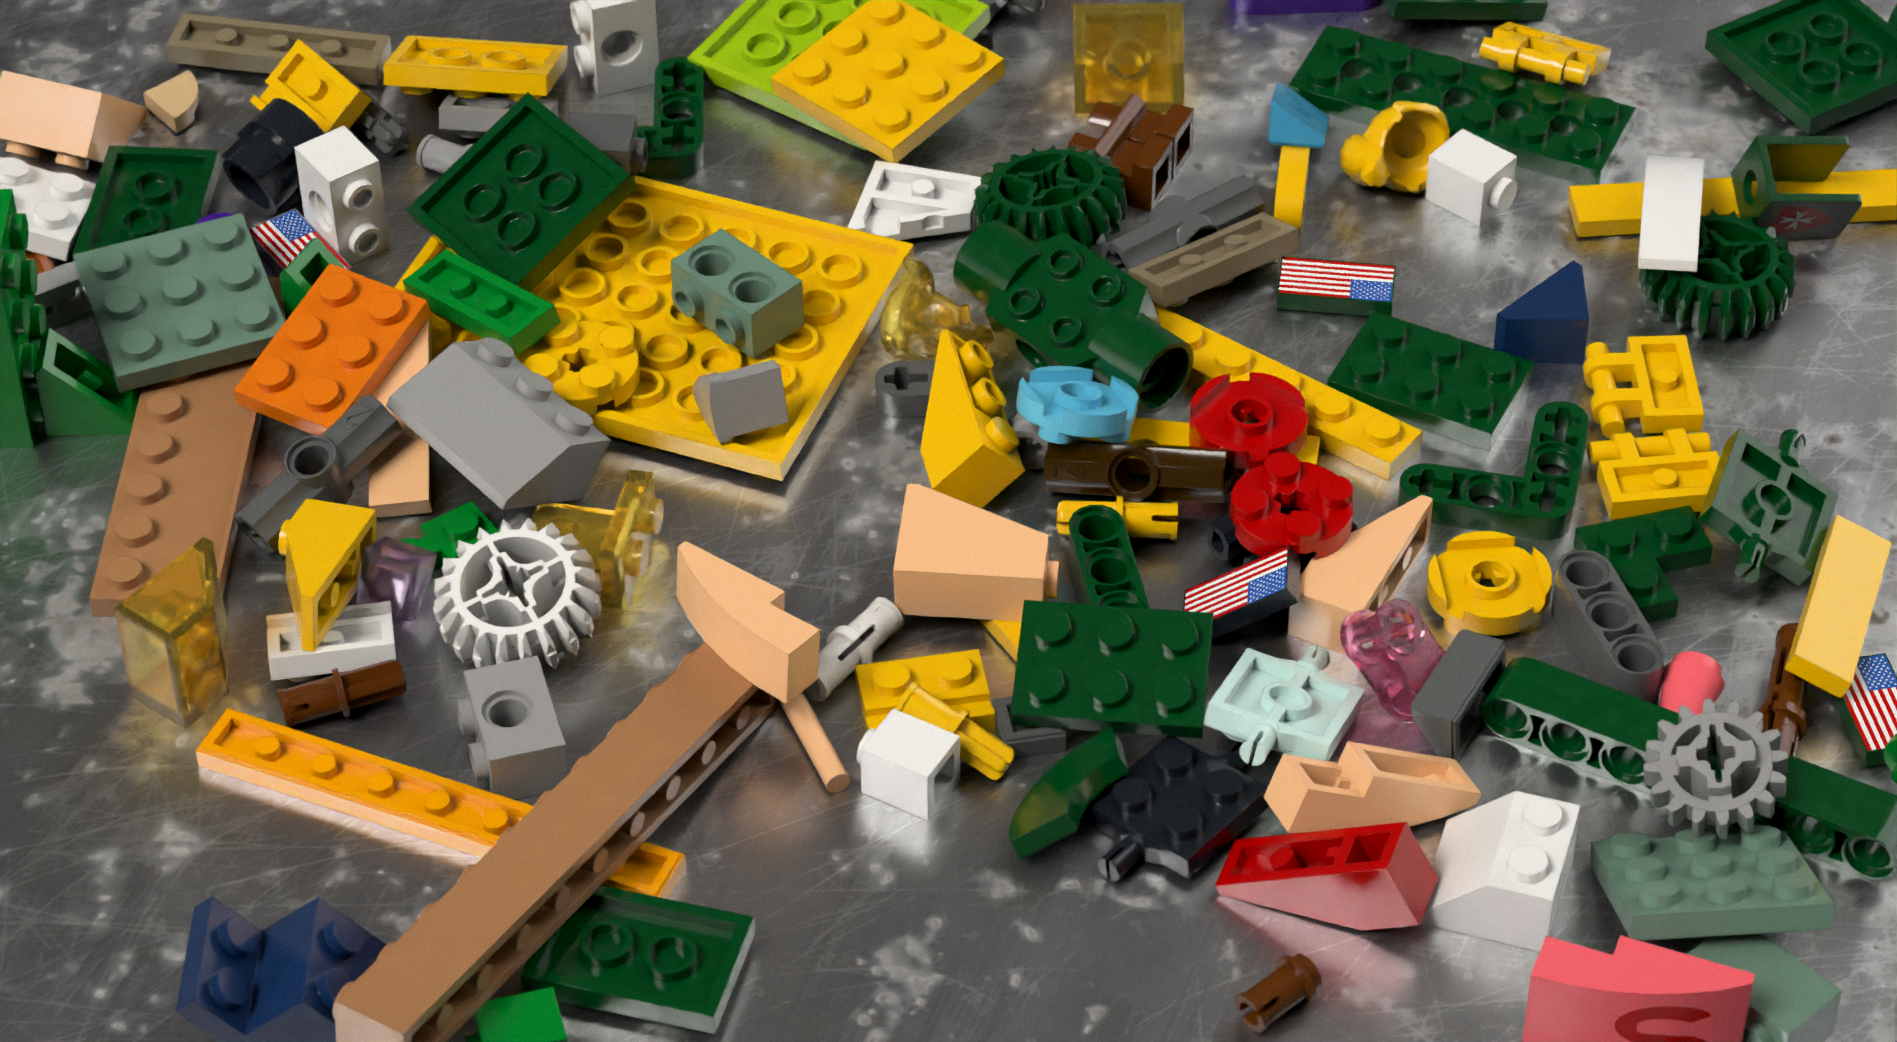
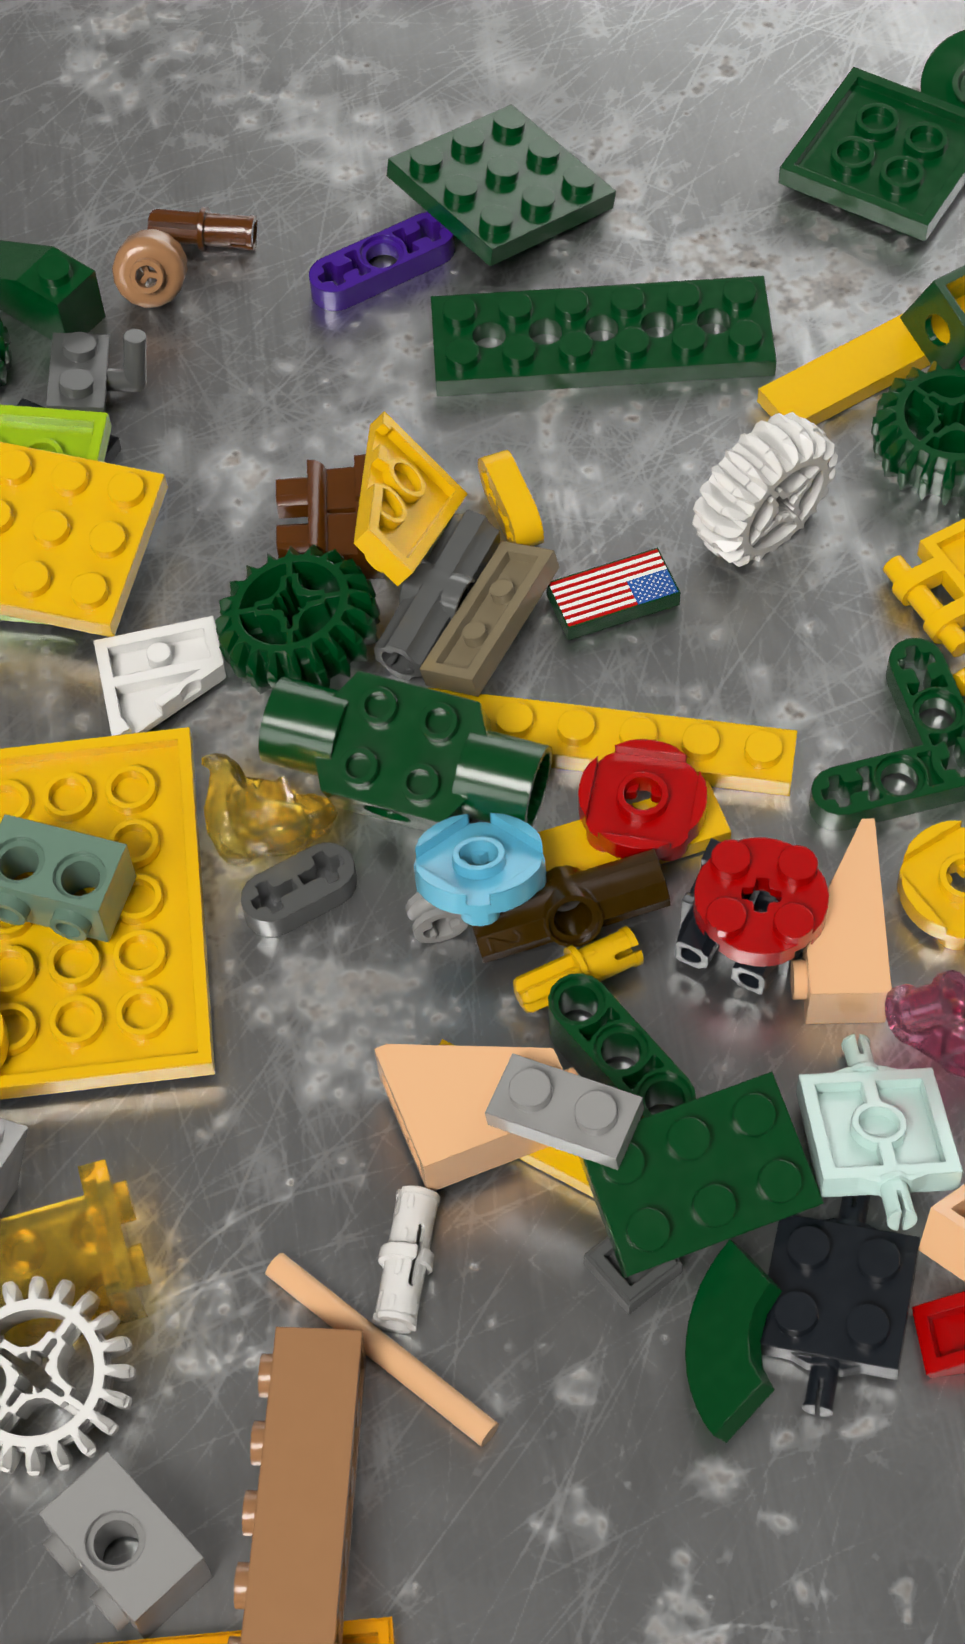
camera: 25 degrees left, 15 degrees up
light nougat slope [676,541,820,704] -> none
light grey tile [692,360,789,444] -> none
yellow plate [855,649,995,732] -> none
white brick [856,708,960,821] -> none
yellow axle [894,681,1016,781] -> none
yellow slope [920,328,1024,509] -> none
clear yellow slope [1072,3,1184,115] -> none
tile [1183,545,1301,639] -> none
dark azure slope [1268,82,1330,148] -> none
dark green plate [1327,311,1536,451] -> none
yellow hair [1339,101,1450,193] -> none
white brick [1425,129,1518,227] -> none
yellow plate [1479,22,1611,86] -> none
dark blue slope [1493,260,1589,364] -> none
white slope [1638,156,1704,272] -> none
none -> yellow wing [354,411,468,587]
none -> light grey plate [485,1053,644,1170]
none -> white gear [692,412,838,567]

